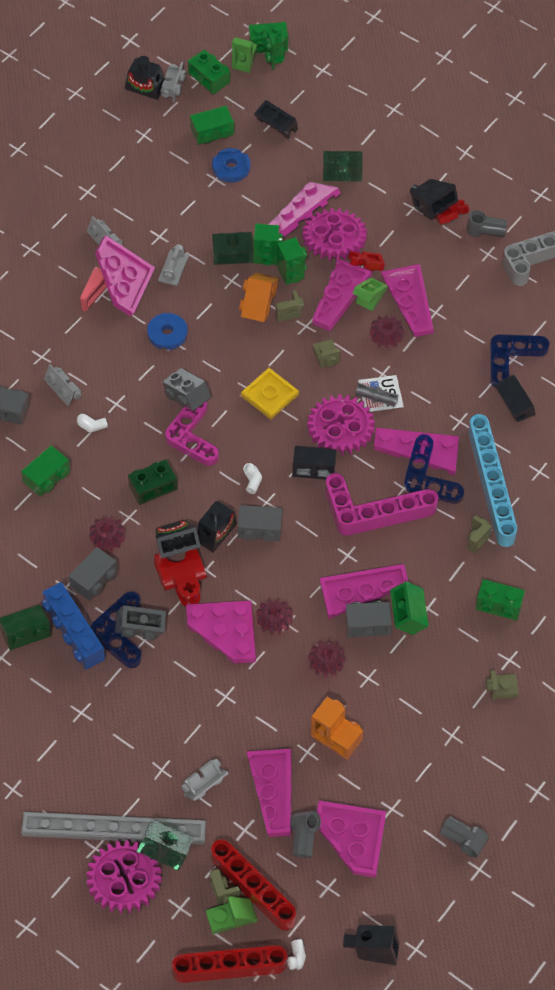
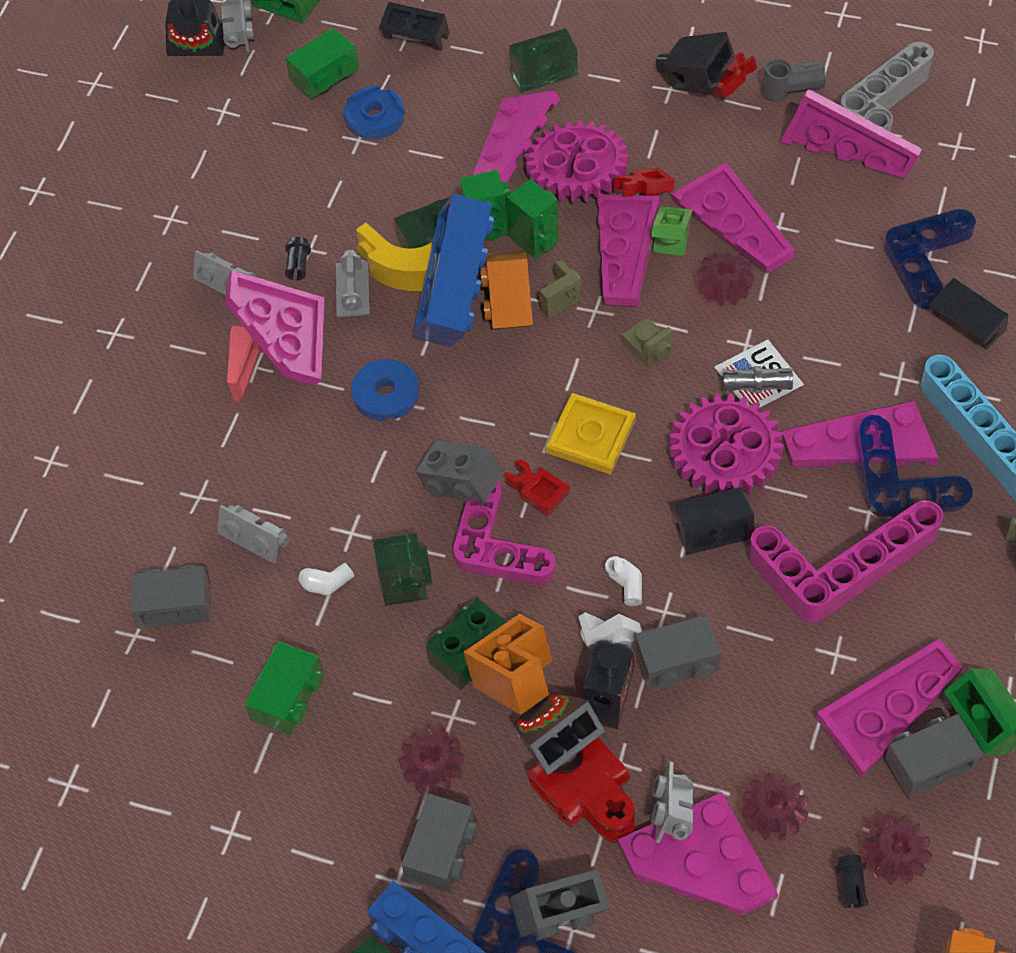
camera: 15 degrees left, 0 degrees up
none -> black pin [285,236,311,280]
none -> yellow arch [356,223,432,291]
none -> clear green brick [373,533,433,606]
none -> blue brick [412,193,494,347]
none -> orange brick [464,614,553,715]
none -> red plate [505,459,570,517]
none -> white bracket [579,612,642,649]
none -> light grey hinge [651,762,693,843]
none -> dark pink wing [780,89,922,179]
none -> black pin [834,855,869,908]

